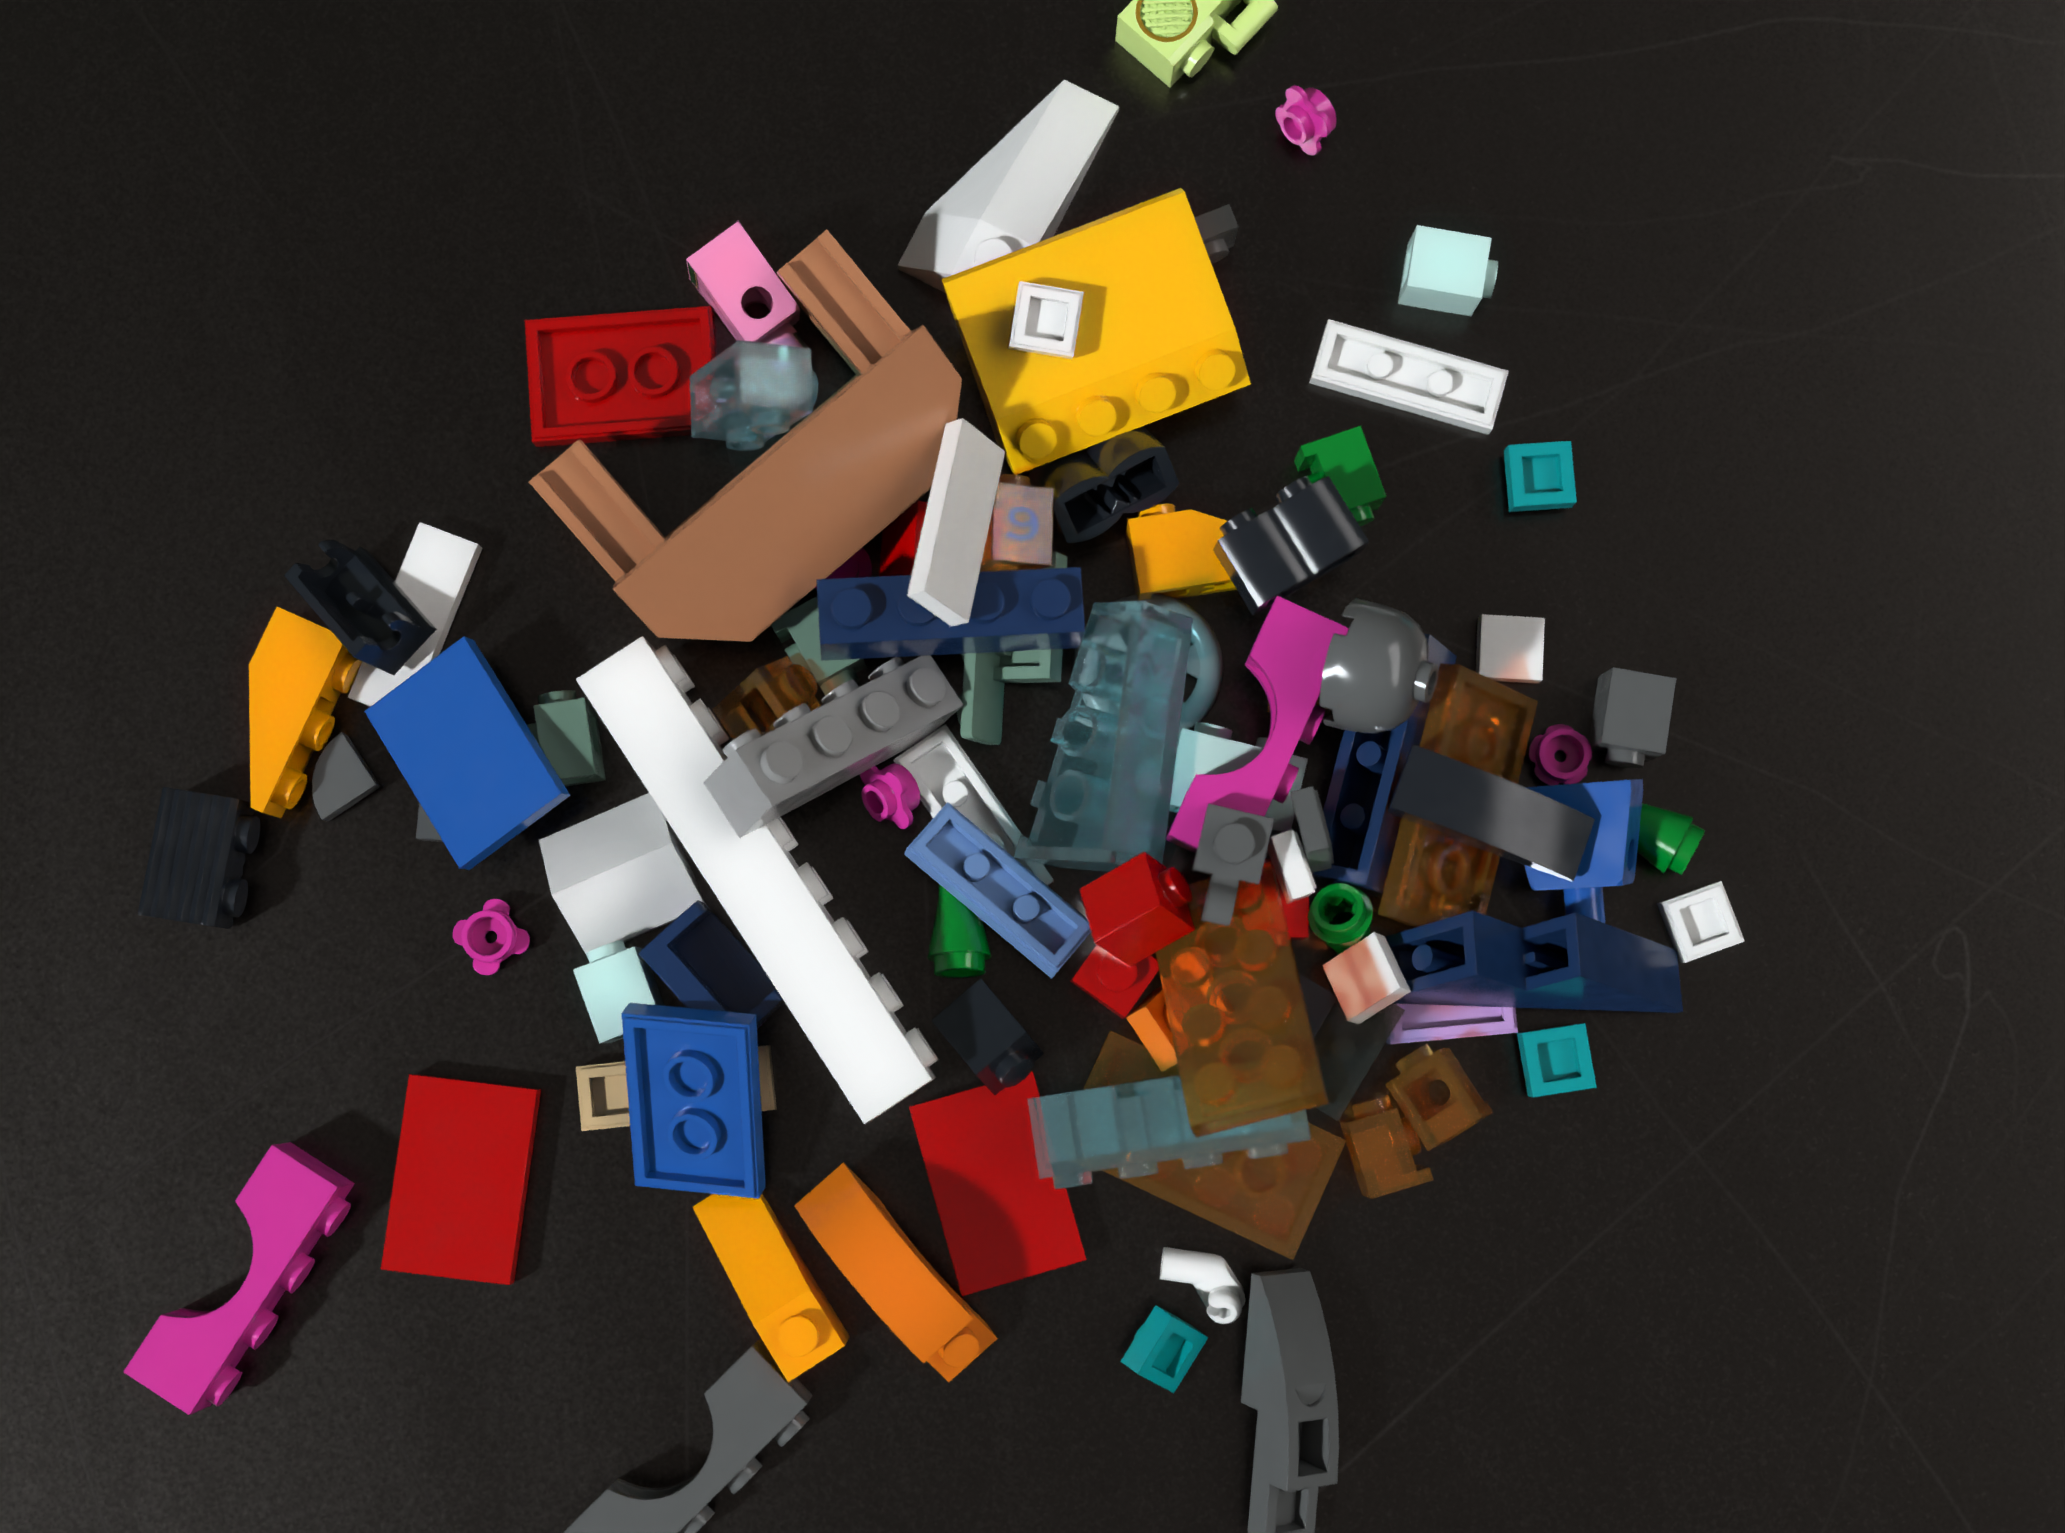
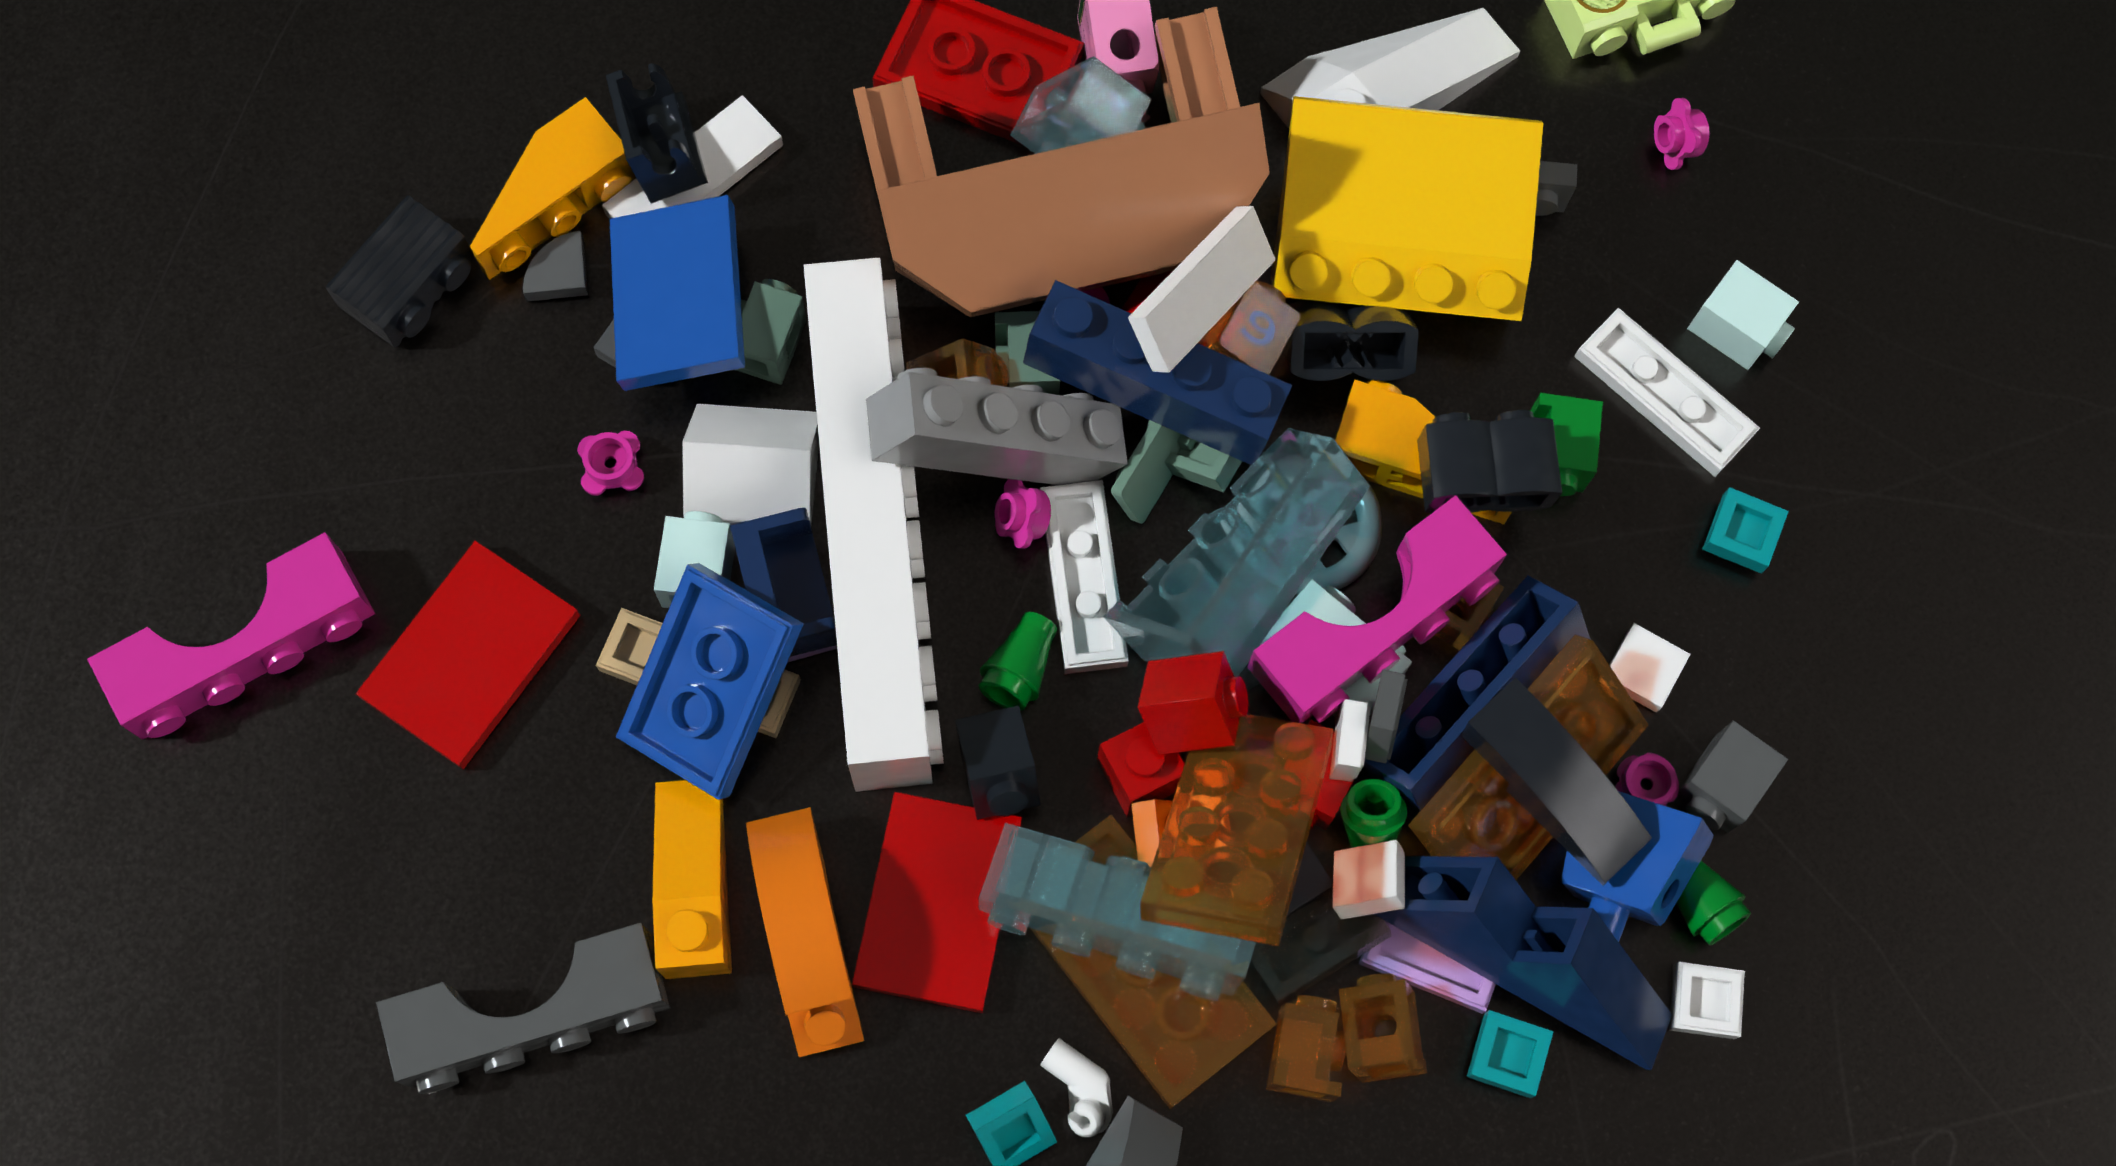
camera: 25 degrees right, 10 degrees down
medium blue tile [904,802,1091,979] -> none
white tile [1008,281,1084,359] -> none
dark grey plate [1192,804,1274,926] -> none
dark grey cylinder [1320,598,1439,734] -> none

